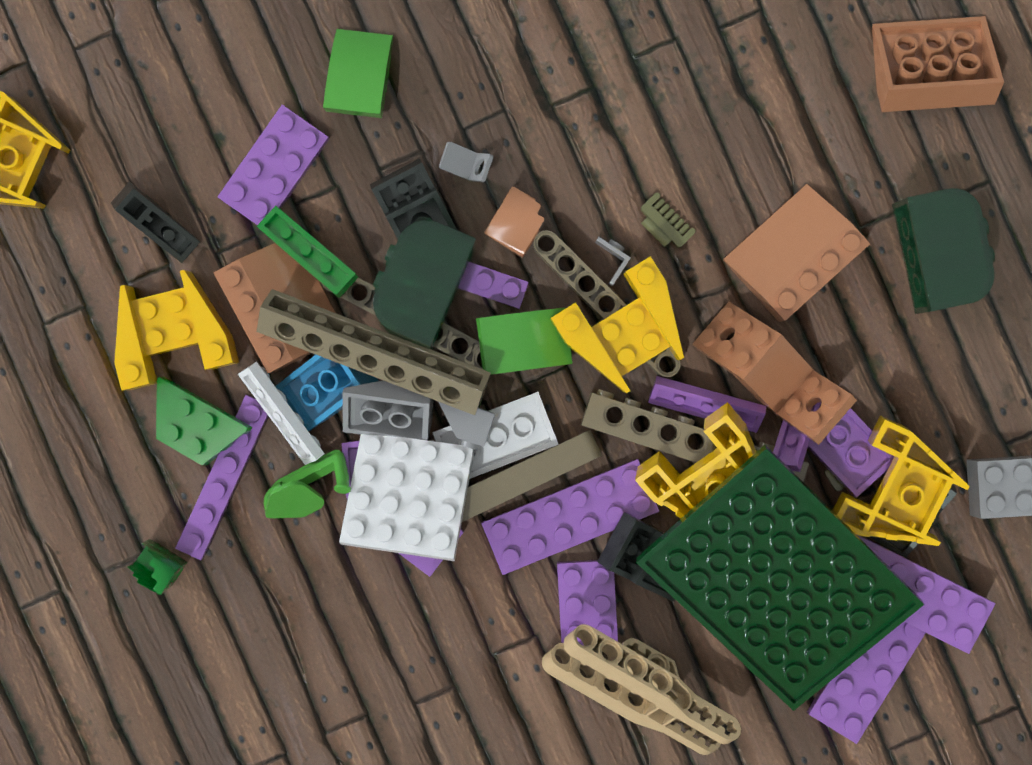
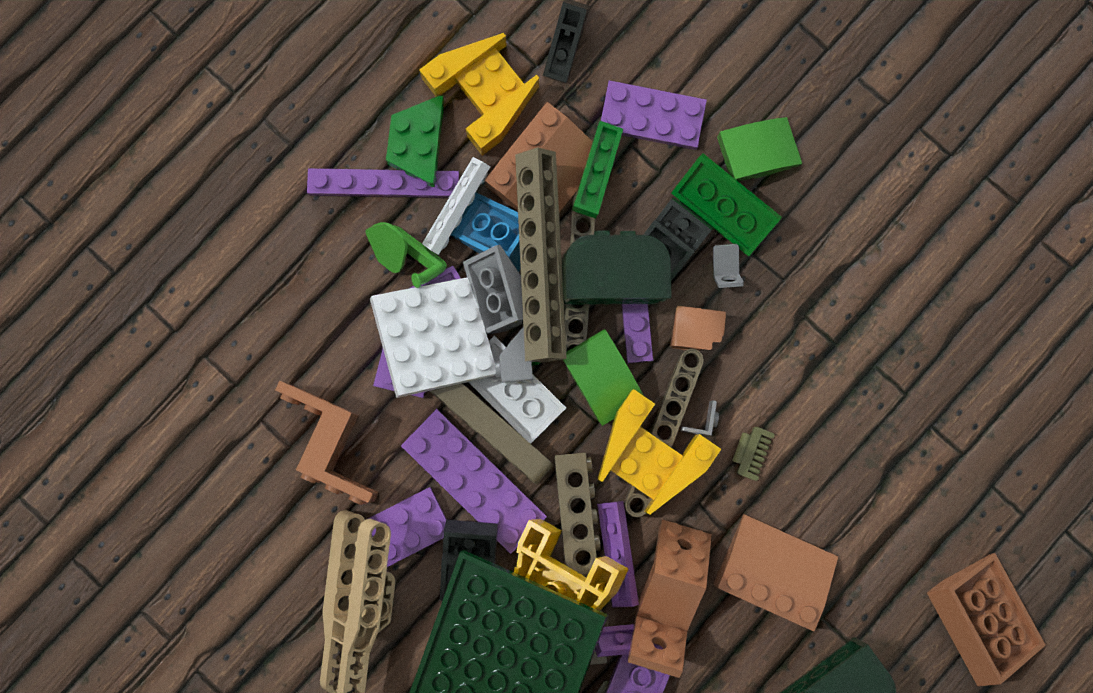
camera: 60 degrees right, 5 degrees down
green piece [128,539,188,595] -> none
none -> nougat bracket [275,381,379,505]
none -> green plate [671,153,782,256]

